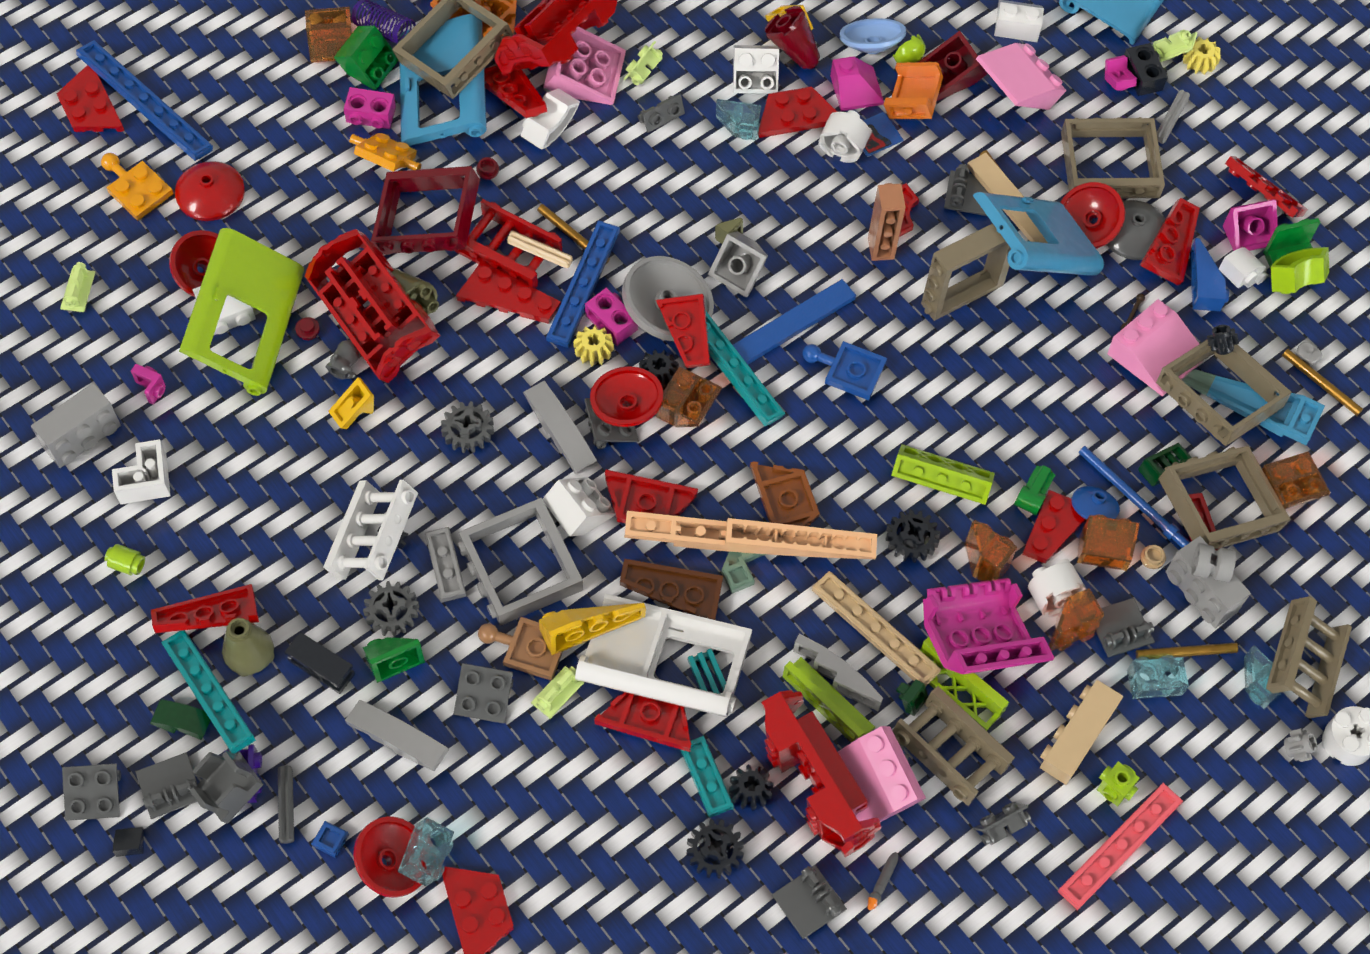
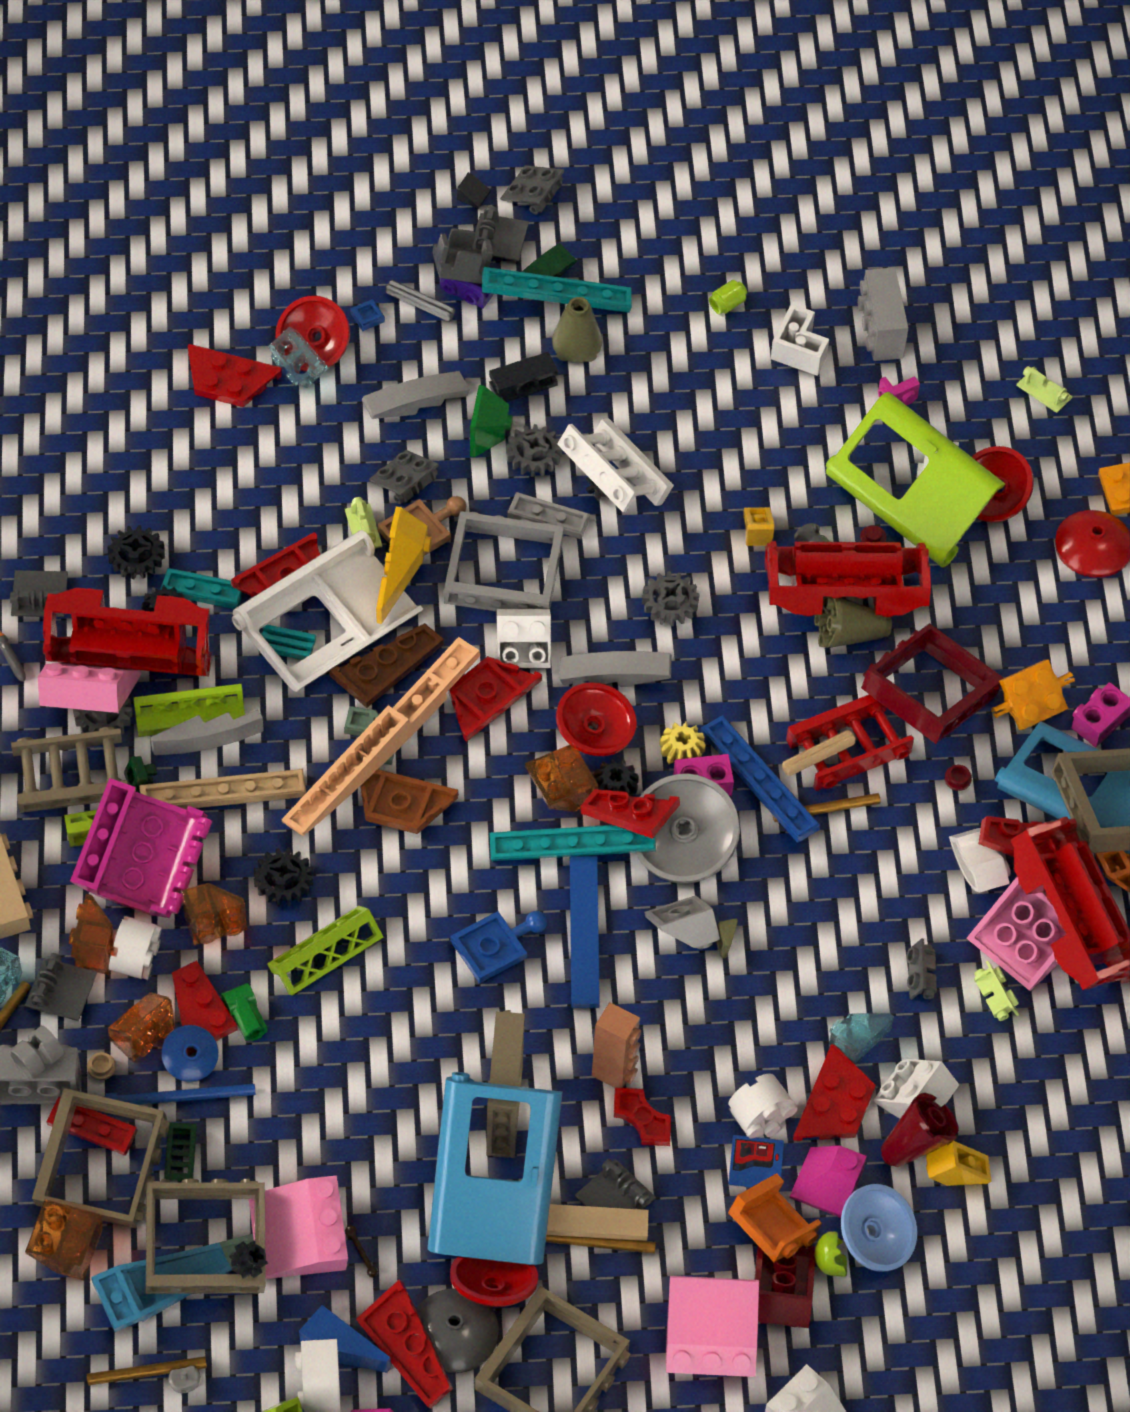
camera: 125 degrees right, 5 degrees down
red wing [151,584,259,633] -> none
red wing [456,261,561,324] -> none

